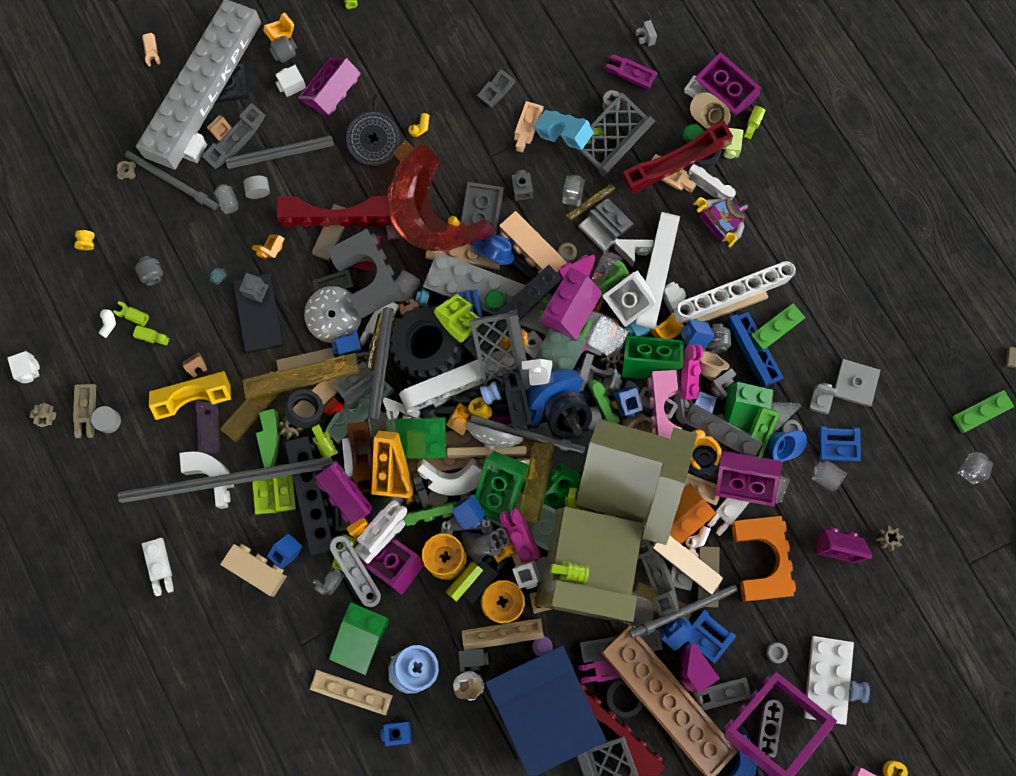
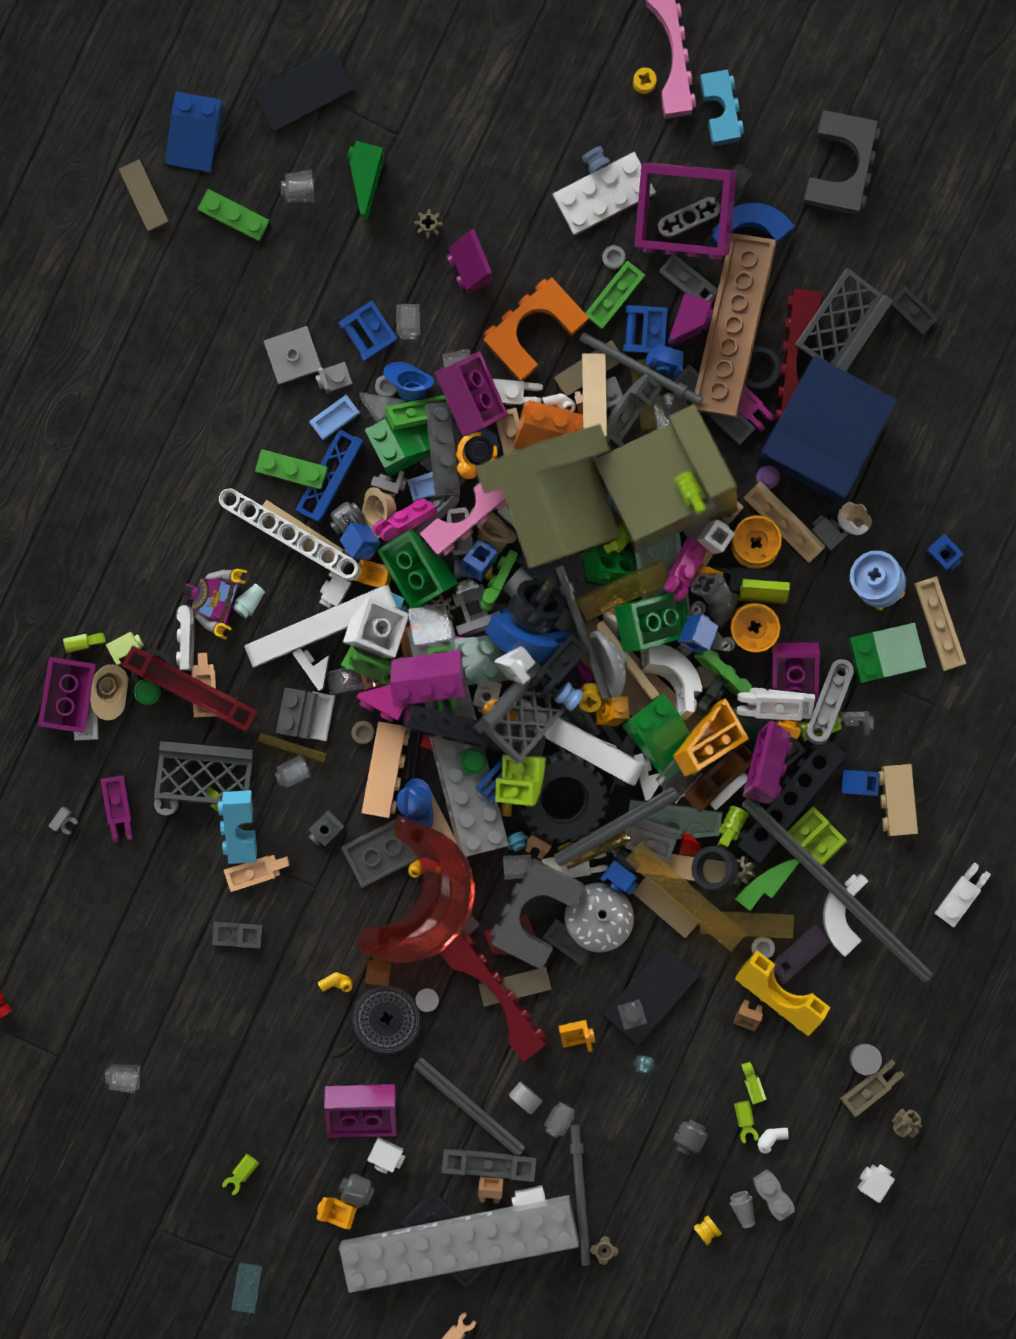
camera: 130 degrees left, 10 degrees up
none -> light aqua cone [232,584,265,619]
none -> light blue tile [309,395,360,441]
none -> green slope [347,141,384,223]
none -> light grey tile [416,988,439,1012]
none -> bright green plate [585,261,645,330]
none -> light grey cone [730,1191,756,1228]
none -> light grey tile [751,936,775,959]
none -> light grey brick [753,1169,795,1221]

